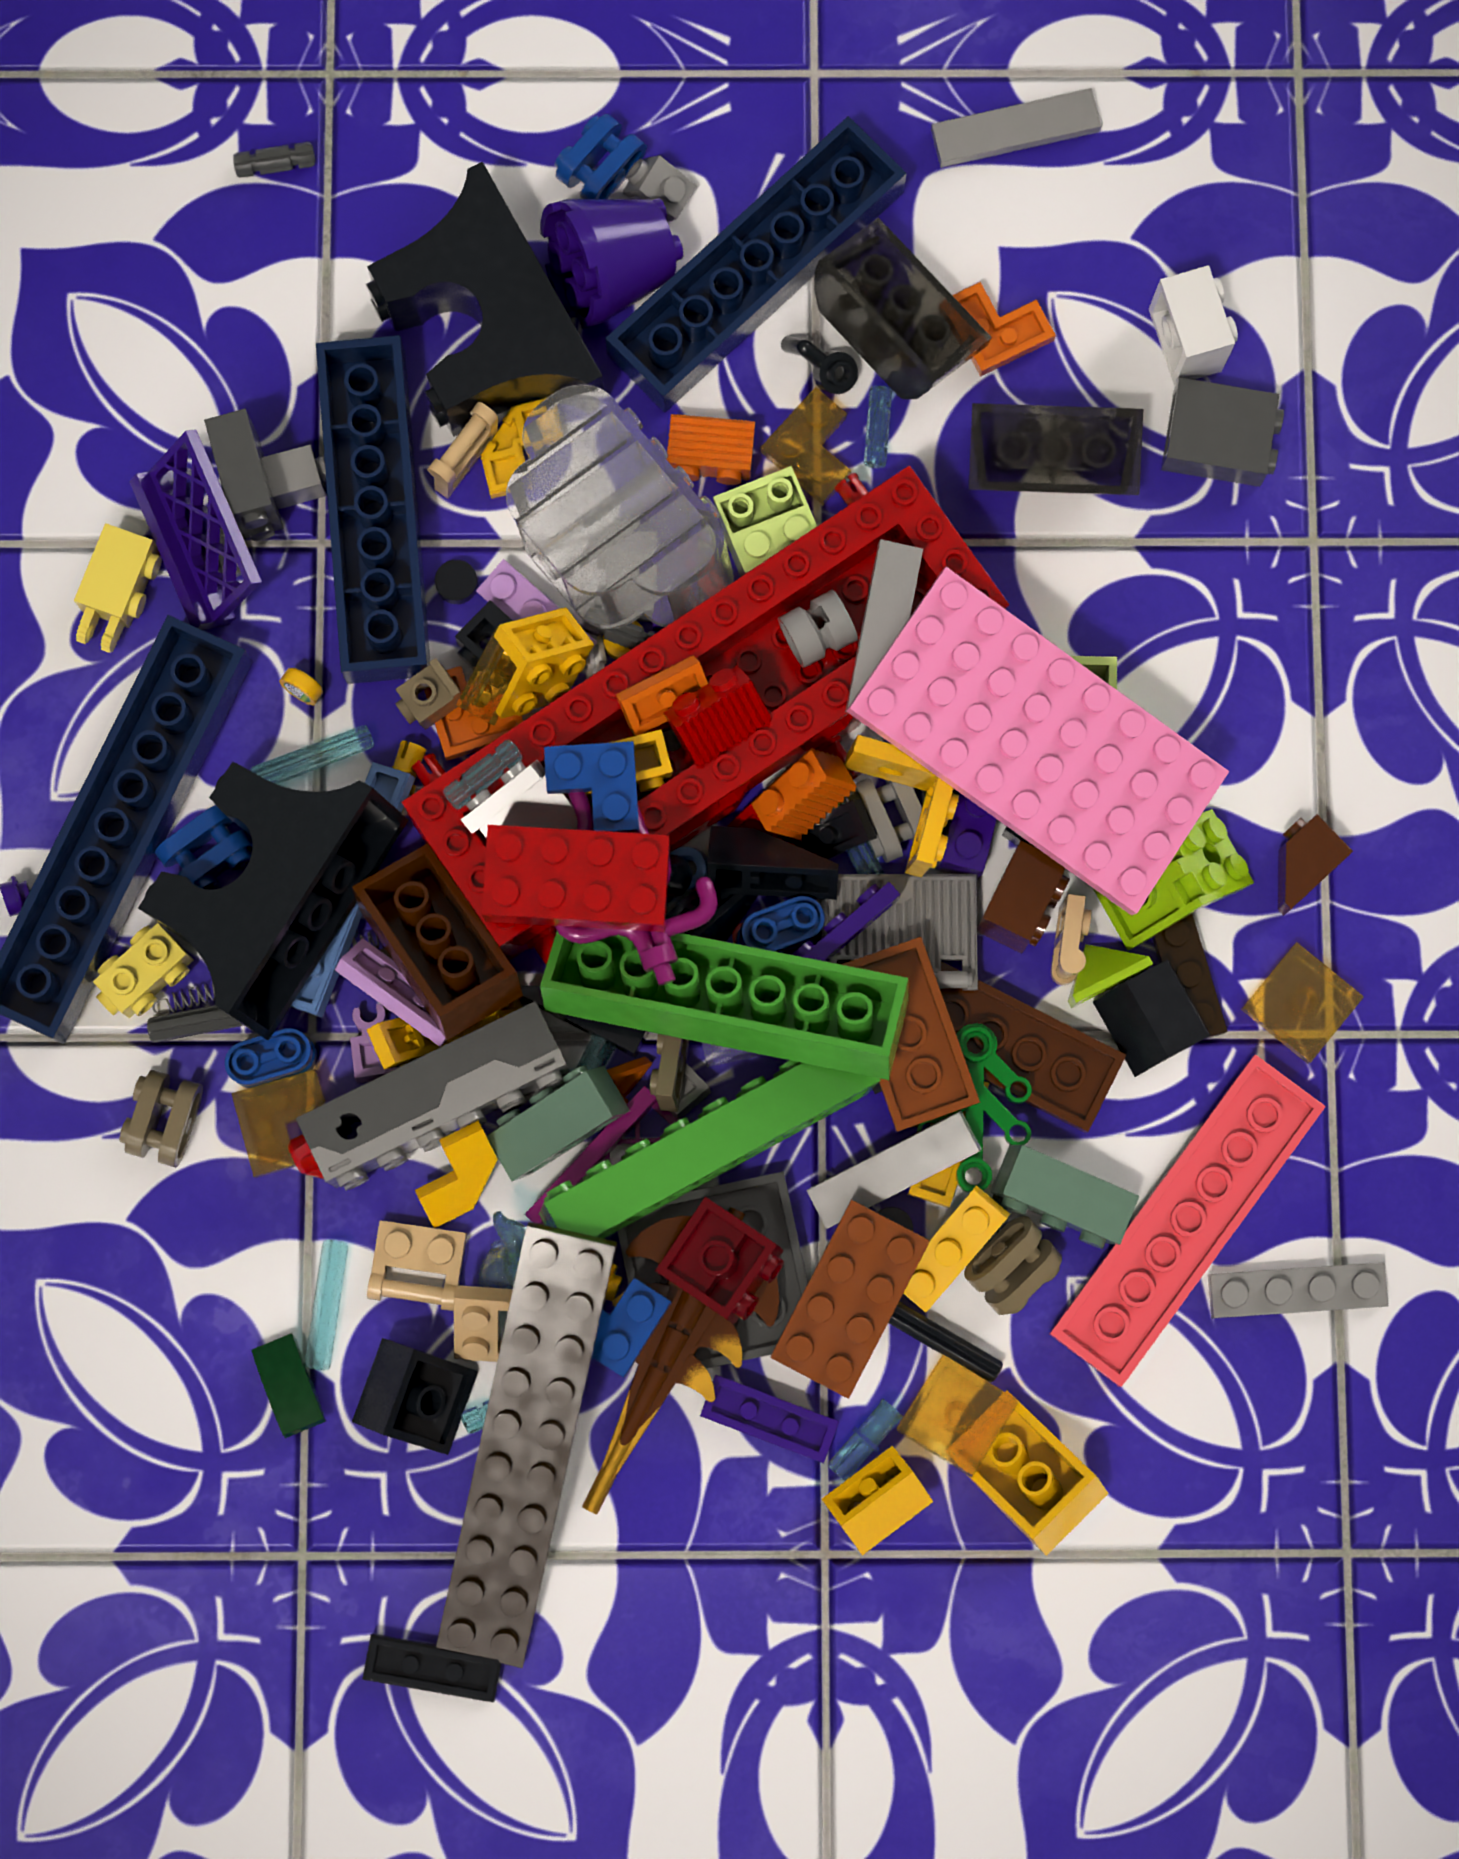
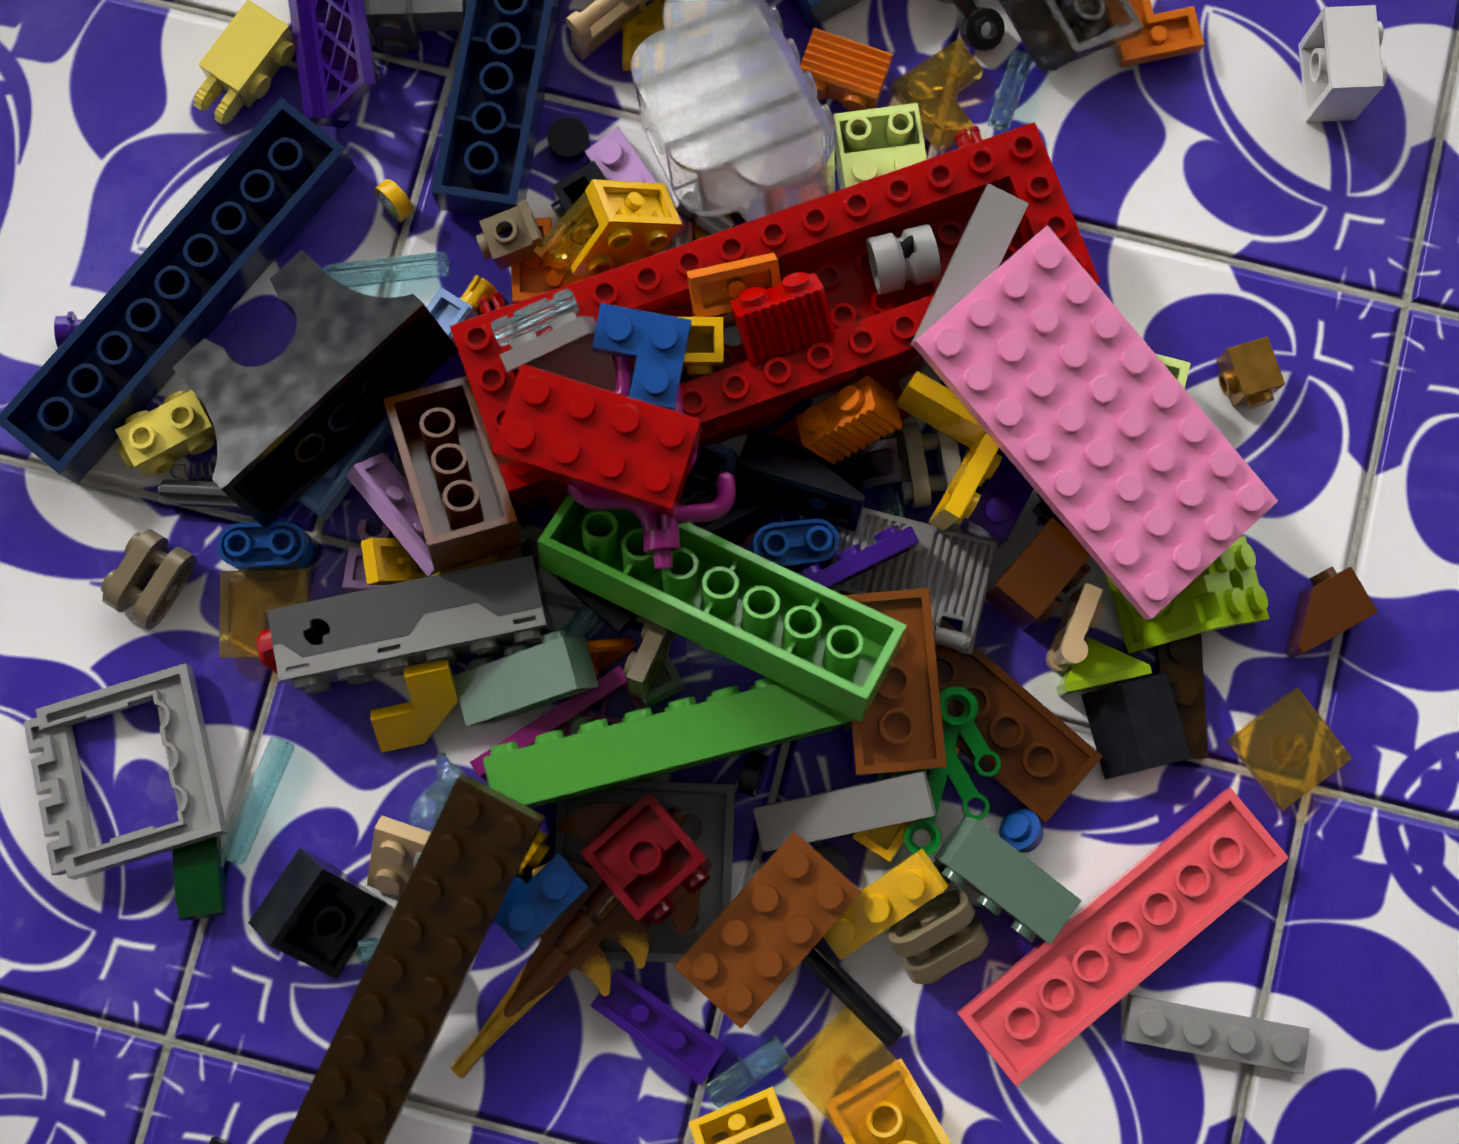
camera: 15 degrees right, 0 degrees up
blue brick [155,805,253,889] -> none
tan plate [367,1220,467,1311] -> none
clear smoke windscreen [968,403,1143,496] -> none
dark grey brick [1161,377,1284,487] -> none
none -> light grey hinge [24,663,228,880]
none -> black tile [738,751,769,798]
none -> blue plate [999,809,1043,853]
none -> pearl gold brick [1216,336,1285,408]

